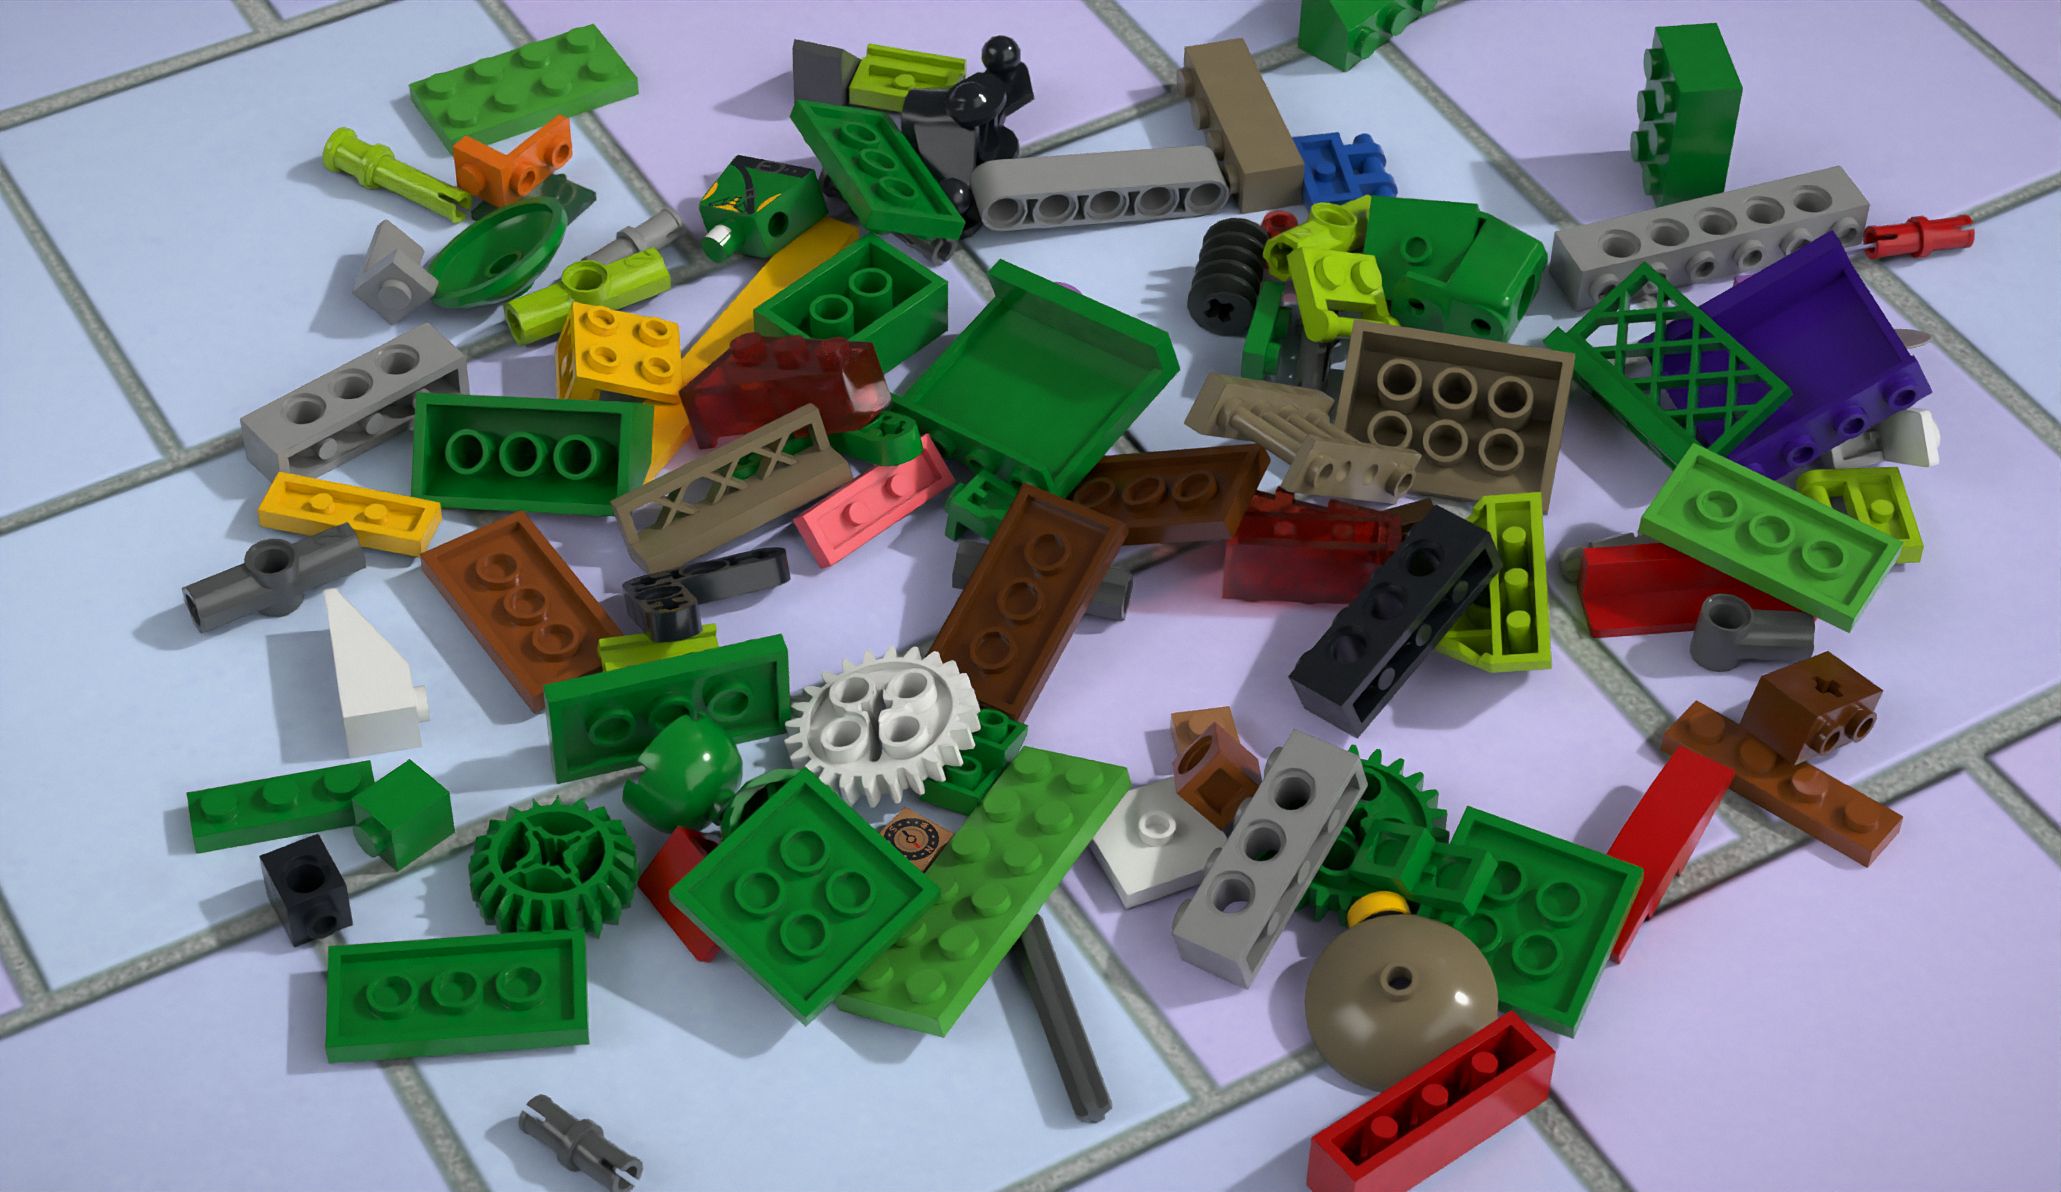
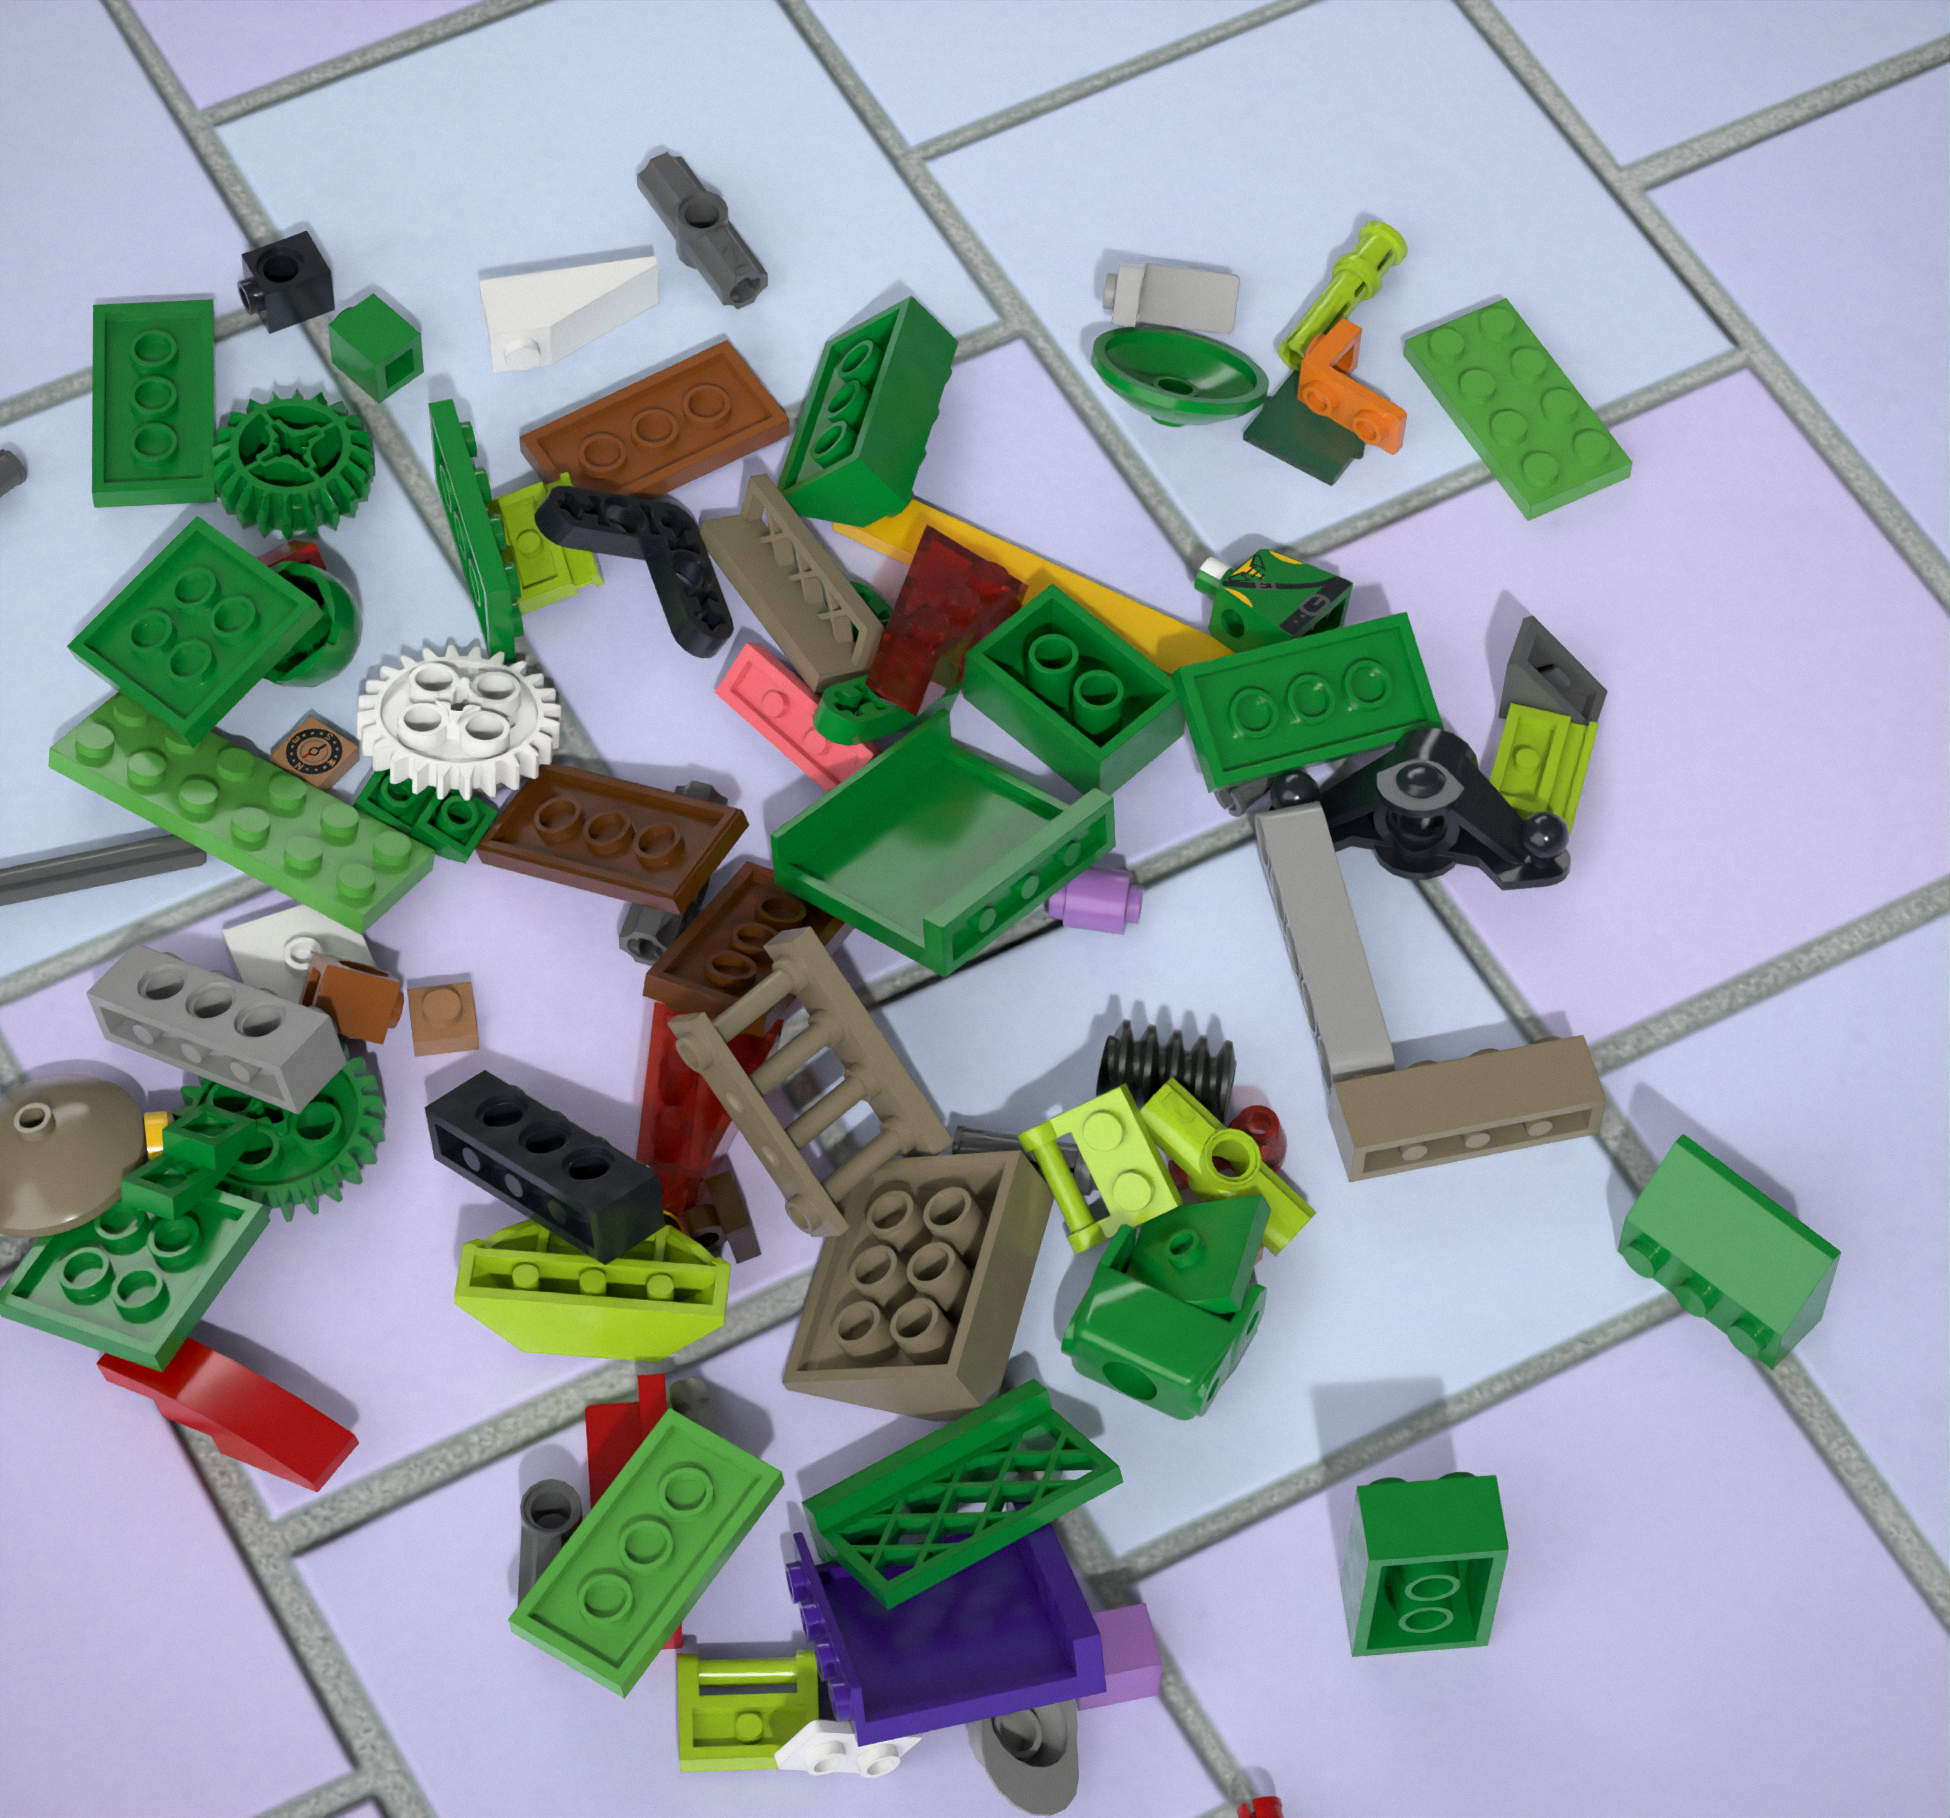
camera: 90 degrees right, 10 degrees up
green plate [187,760,375,854] -> none
light grey brick [240,321,470,483] -> none
yellow plate [257,471,442,557] -> none
lime piece [503,247,671,347] -> none
yellow bracket [555,302,684,404] -> none
light grey pin [581,207,686,265] -> none
green cylinder [622,711,743,834] -> none
green bracket [944,468,1019,542] -> none
green plate [1241,281,1292,381] -> none
blue plate [1292,132,1398,213] -> none
light grey brick [1549,165,1870,312] -> none
dark orange plate [1661,700,1904,868] -> none
reddish brown brick [1739,651,1884,765] -> none

